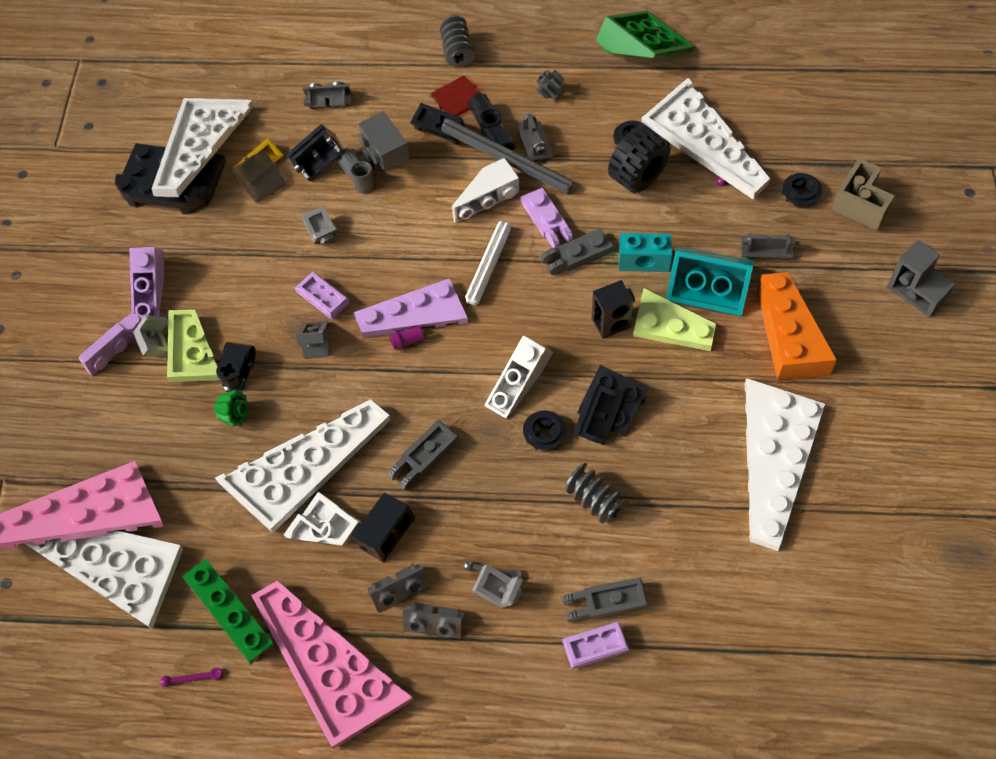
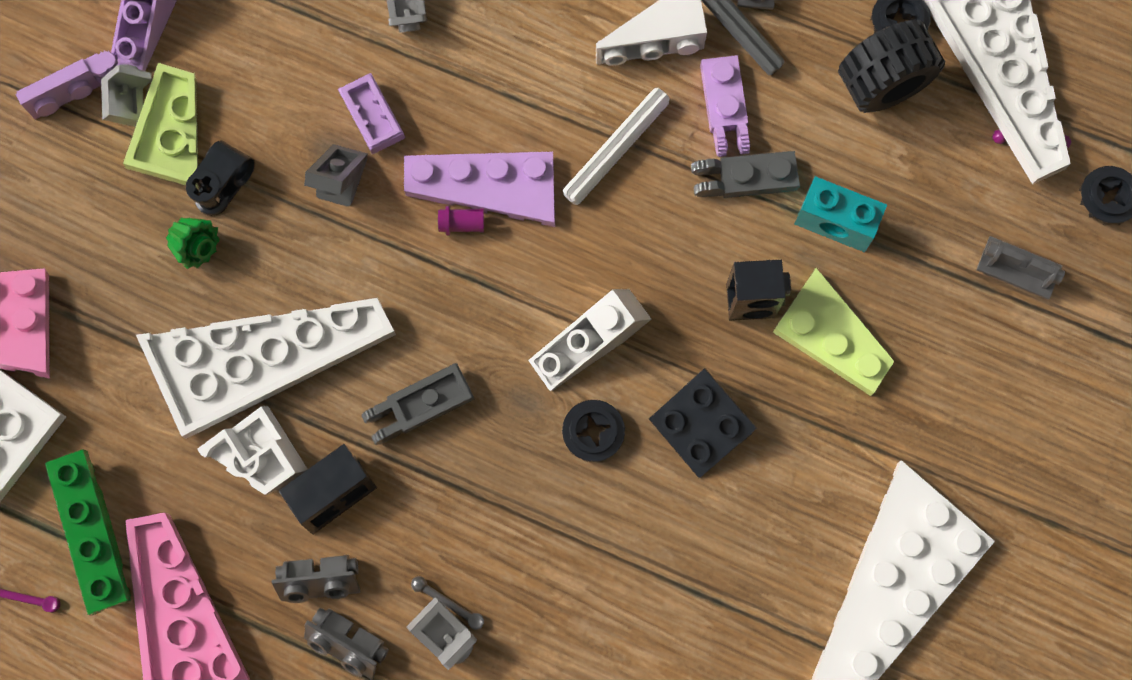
camera: 20 degrees right, 15 degrees up
dark grey piece [565,463,628,524] -> none
black hinge [573,382,624,445] -> none
teal slope [666,246,754,316] -> none
orange wedge [757,272,836,381] -> none

